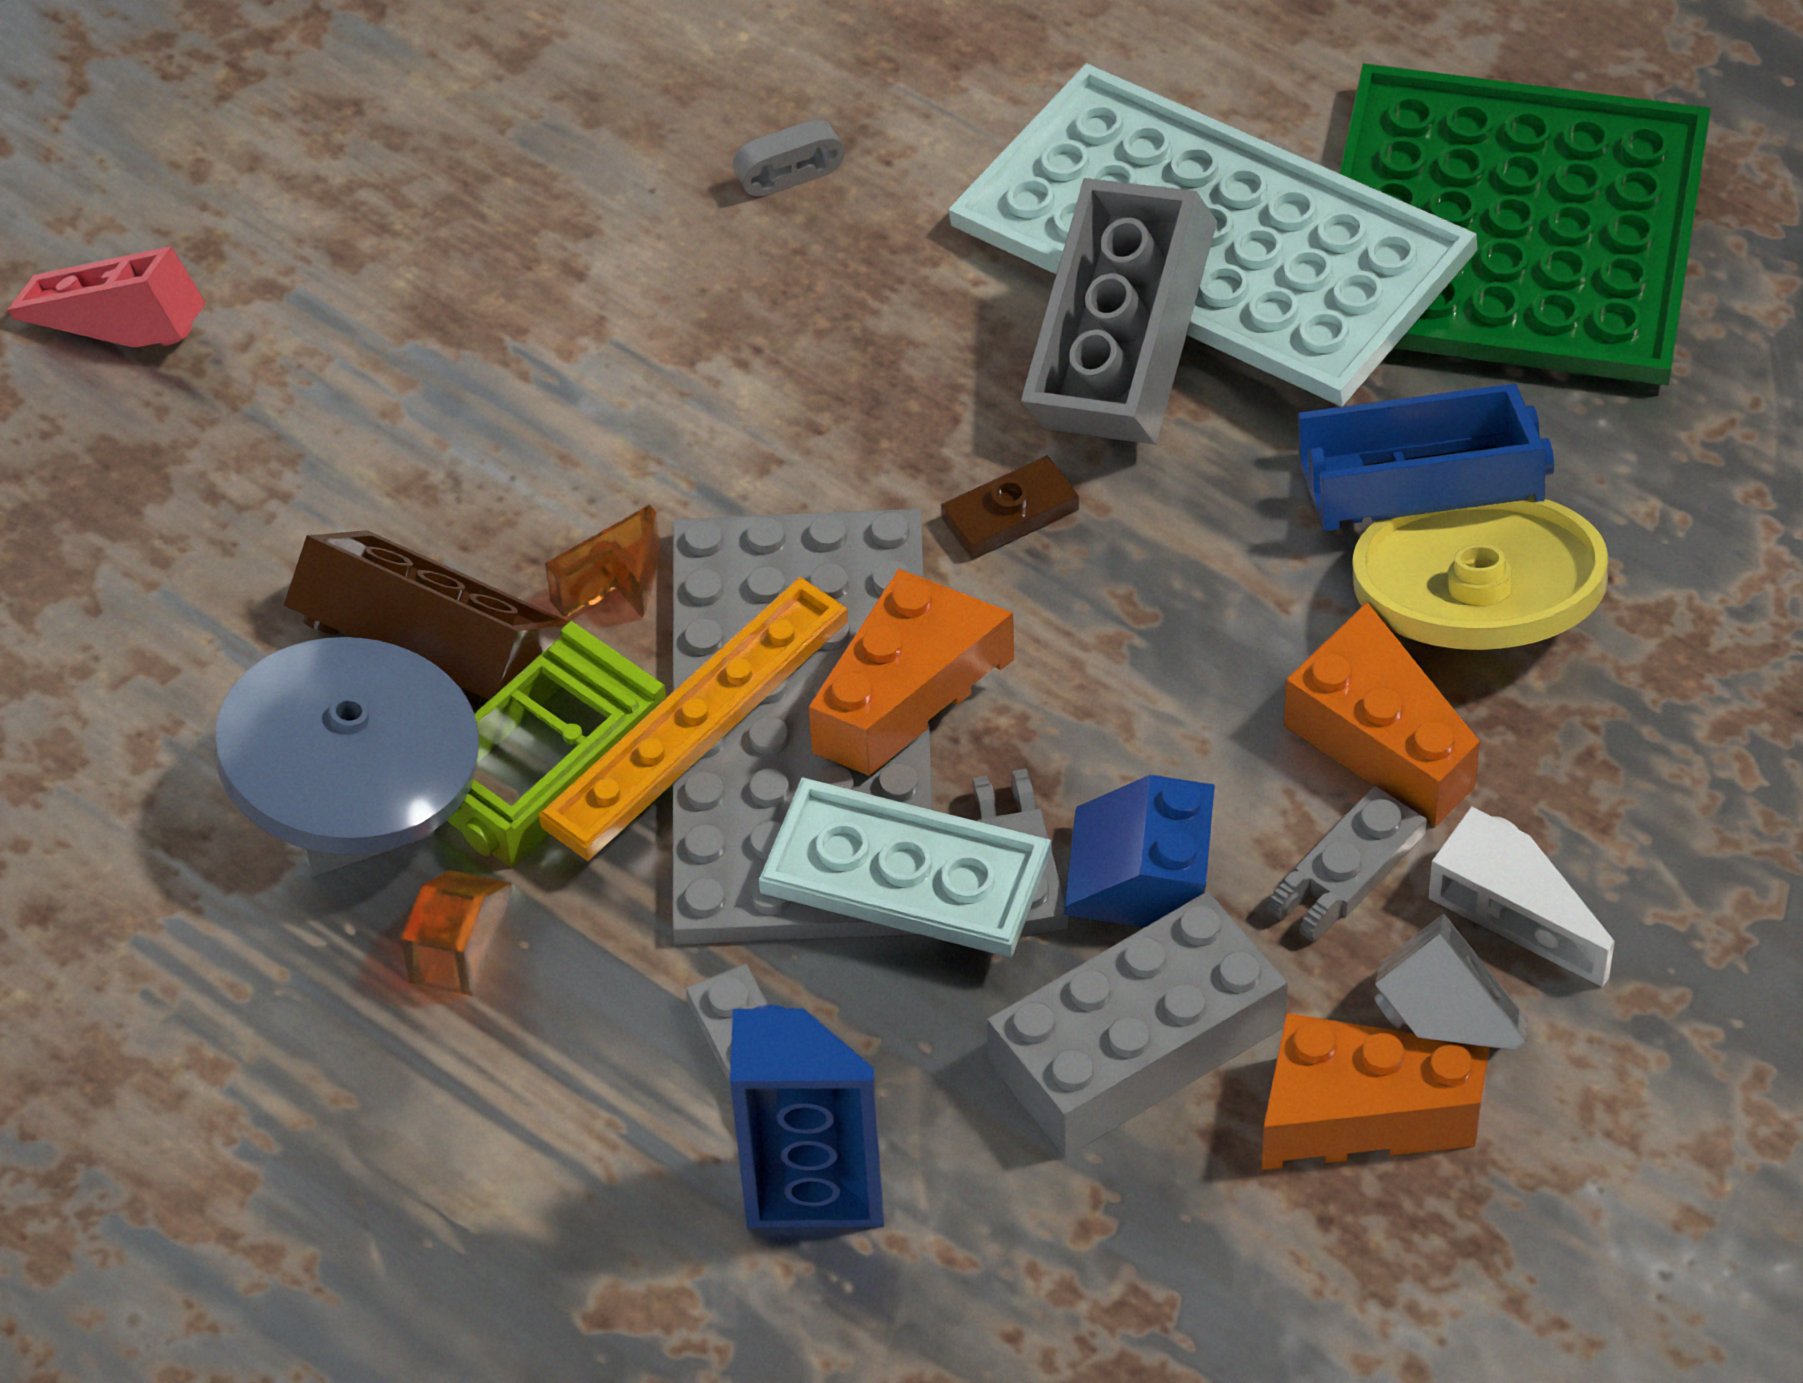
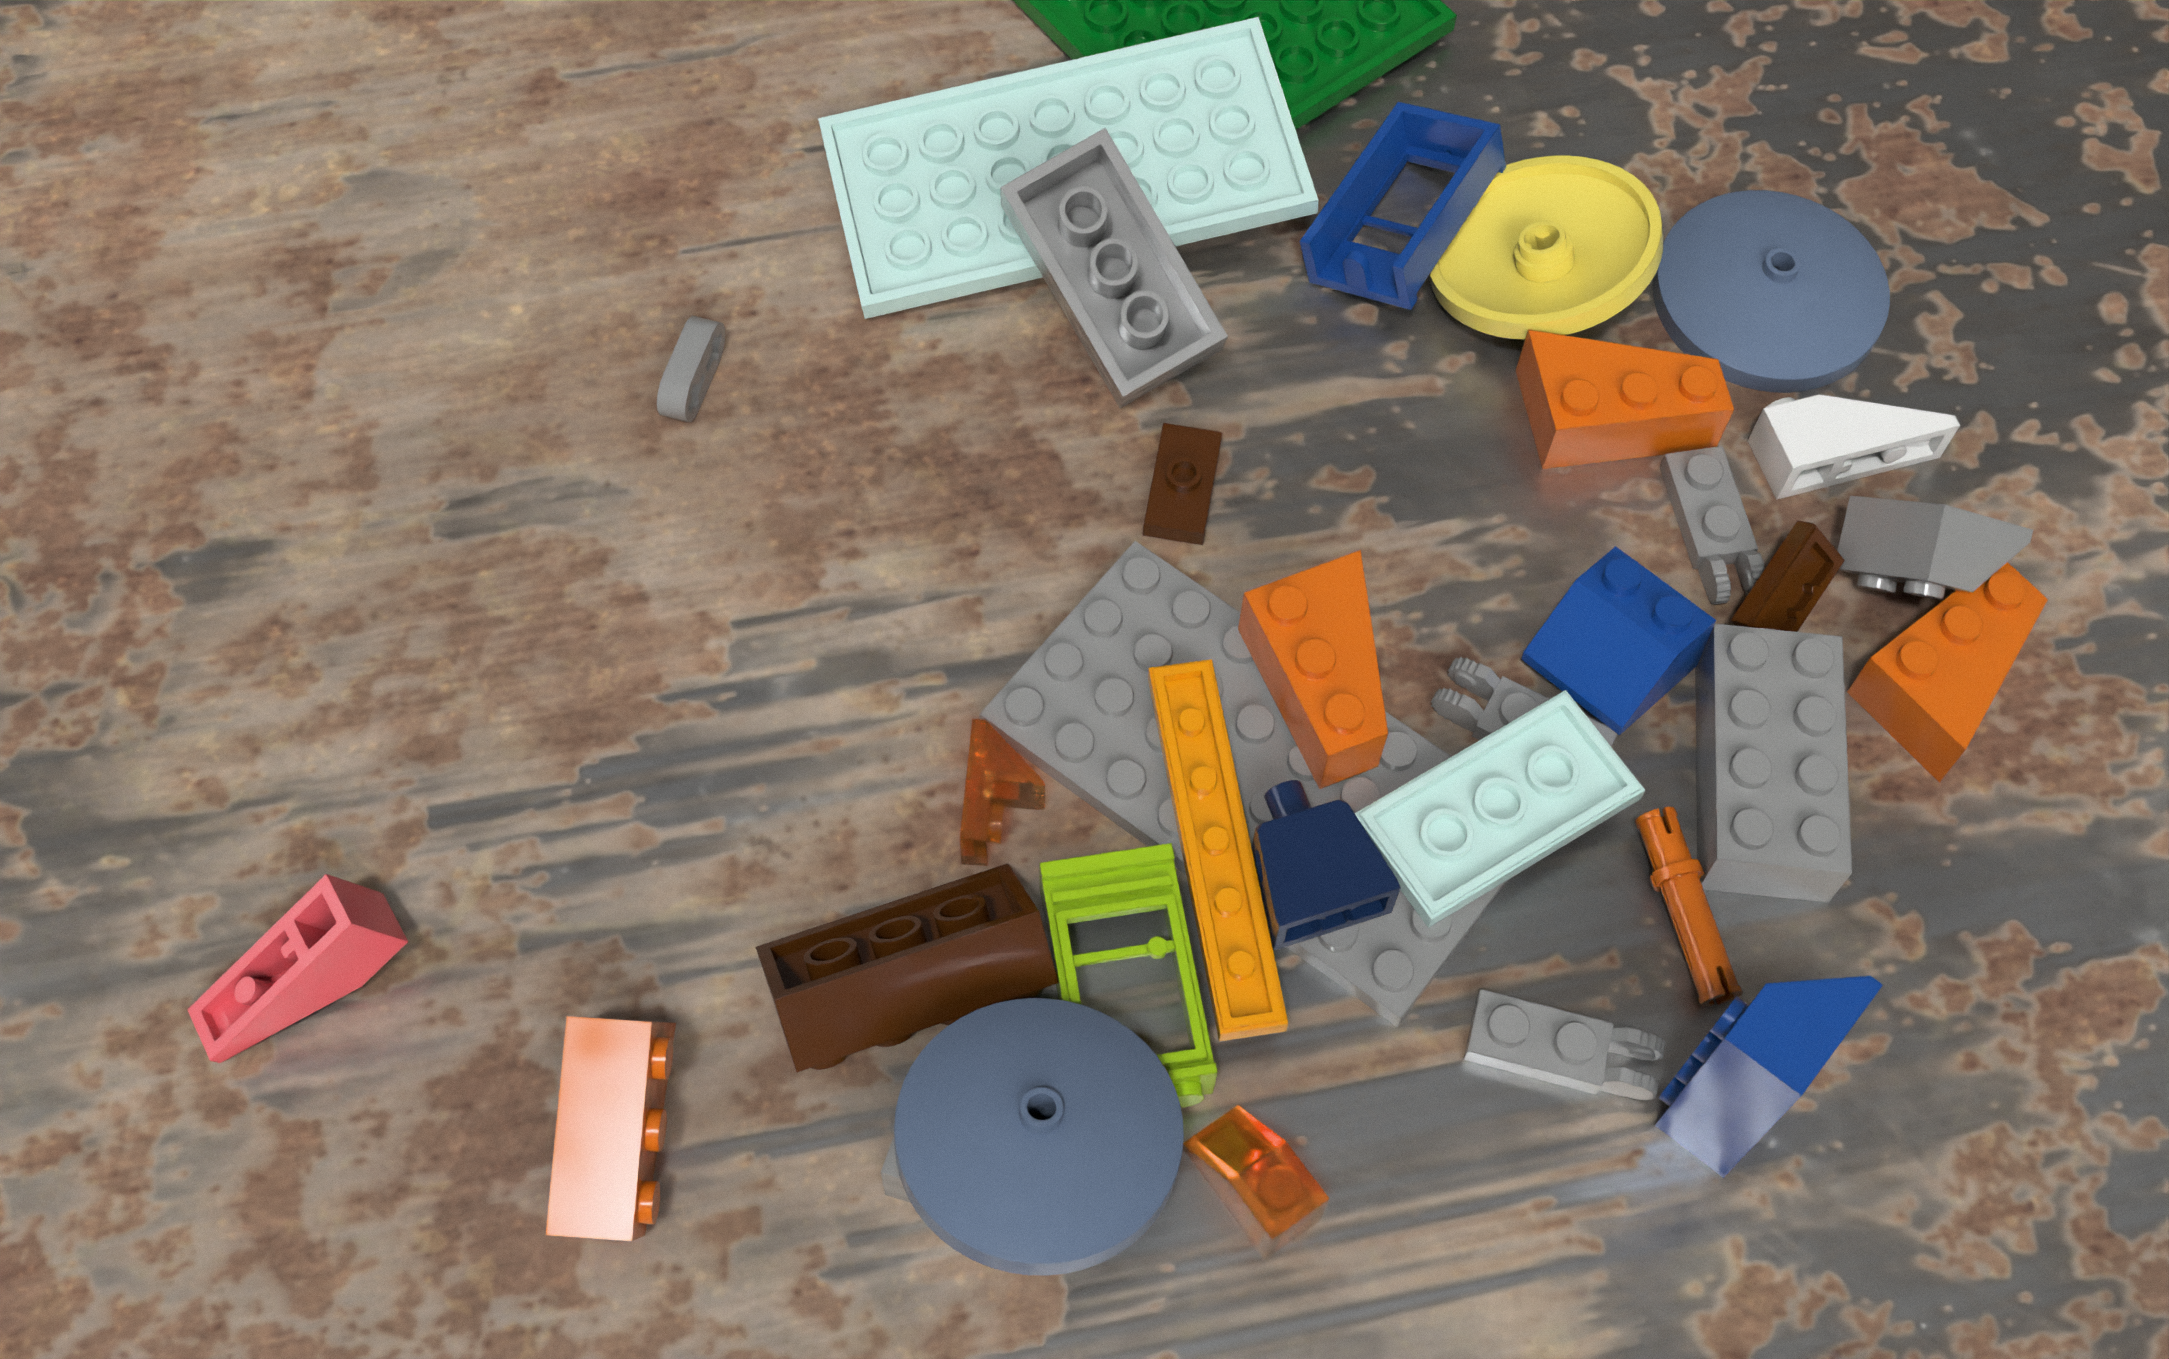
camera: 55 degrees left, 10 degrees up
none -> wedge [545,1016,676,1241]
none -> dark blue torso [1251,780,1401,951]
none -> orange pin [1635,807,1743,1007]
none -> sand blue dish [1652,190,1890,393]
none -> reddish brown plate [1731,520,1845,632]

